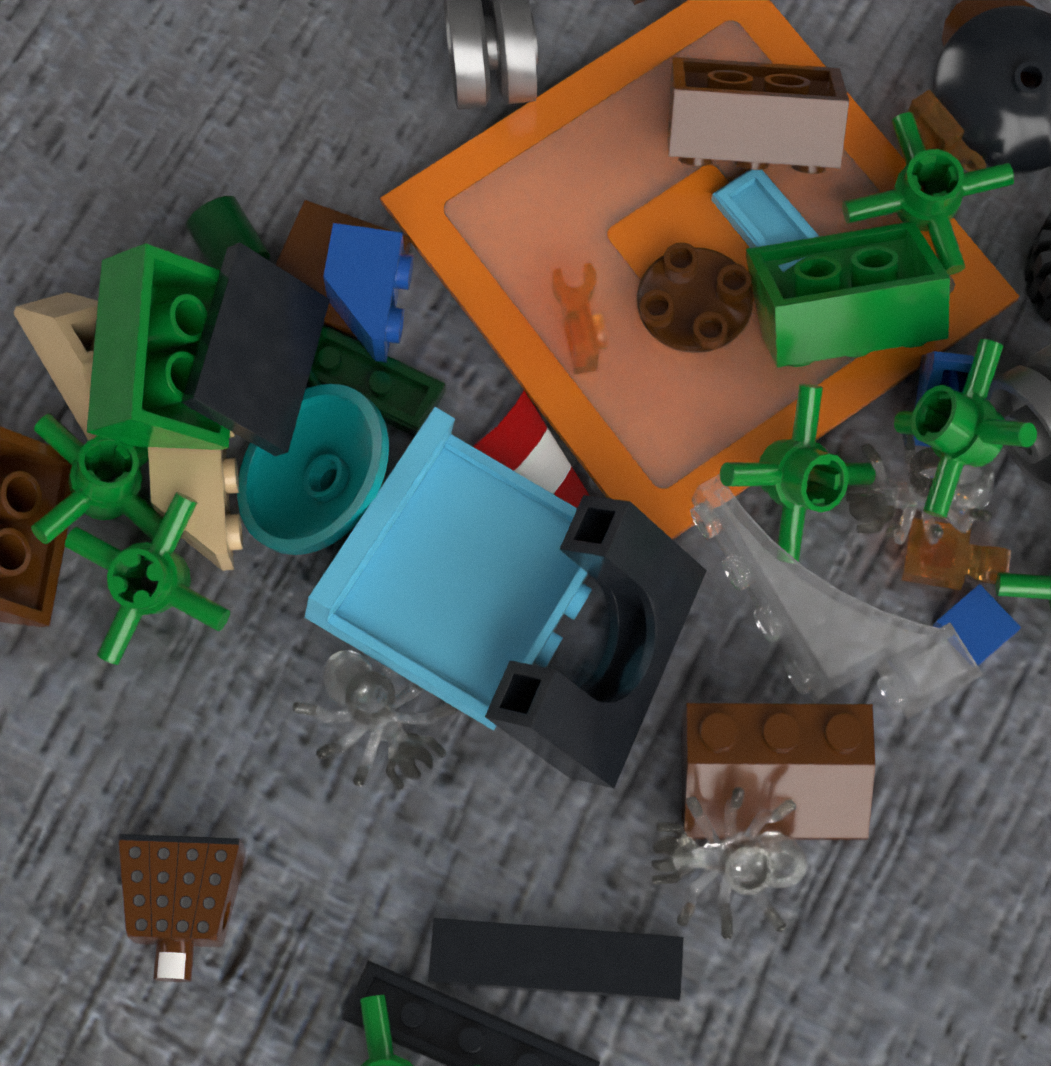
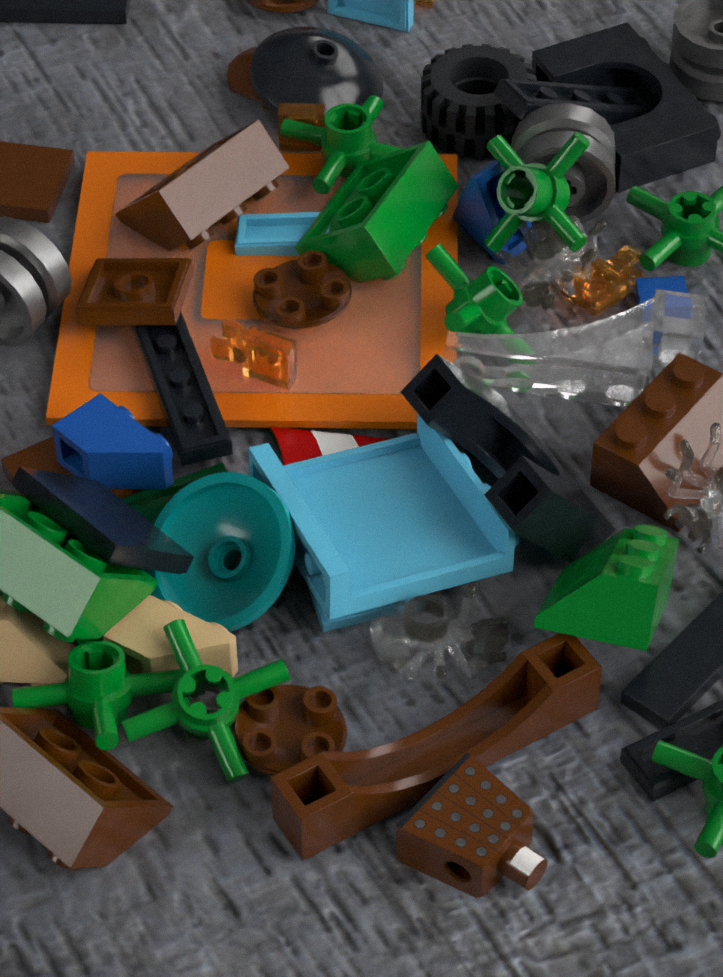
camera: 50 degrees left, 25 degrees down
none -> reddish brown tile [75,258,194,325]
none -> black tile [131,312,233,466]
none -> reddish brown dish [232,684,347,776]
none -> reddish brown arch [270,633,602,861]
none -> green slope [533,525,679,651]

